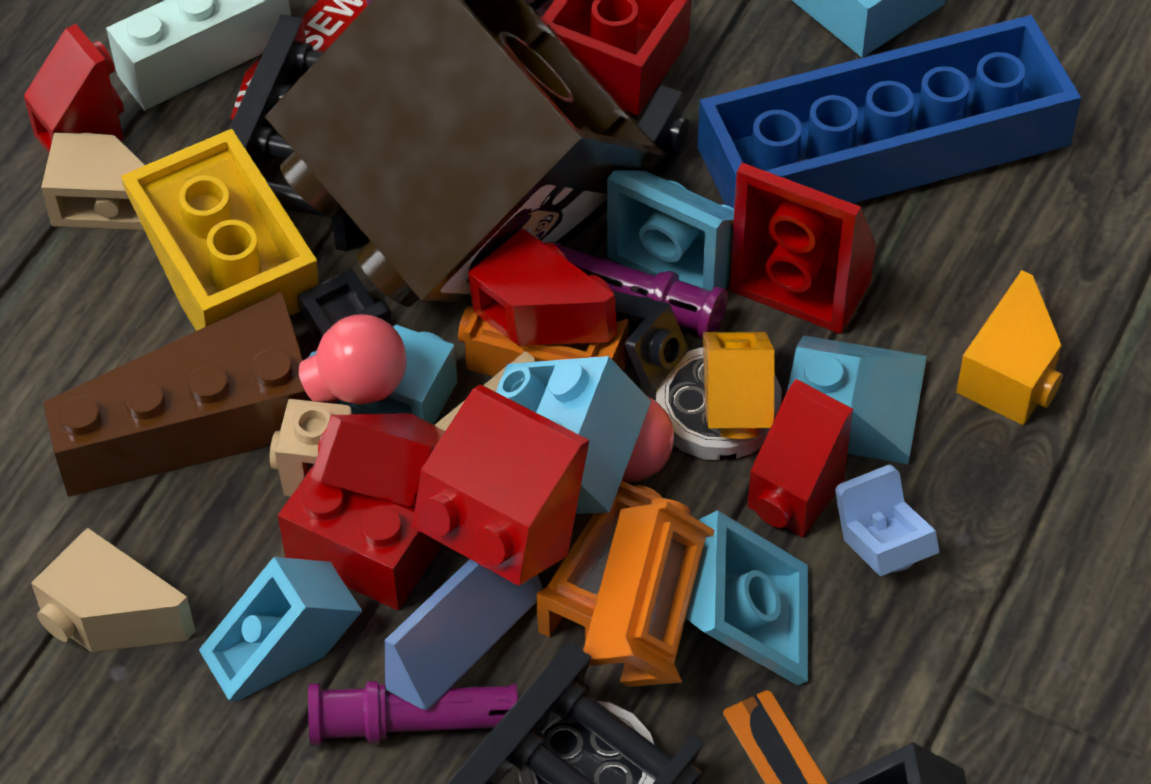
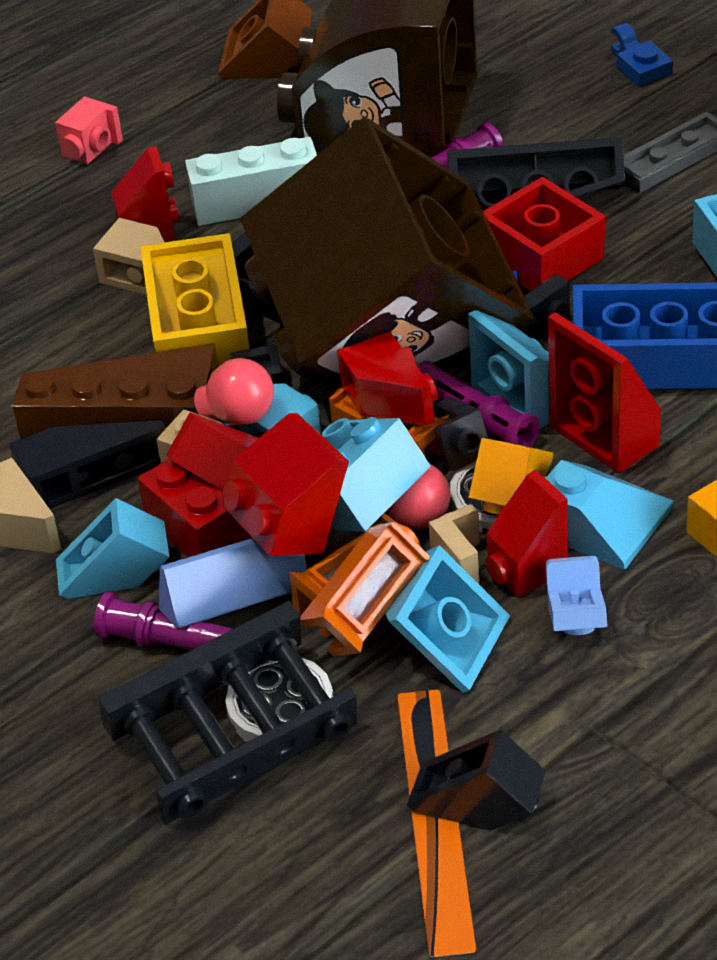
camera: 25 degrees right, 10 degrees down
none -> black slope [9,420,166,509]
none -> tan bracket [429,504,480,584]

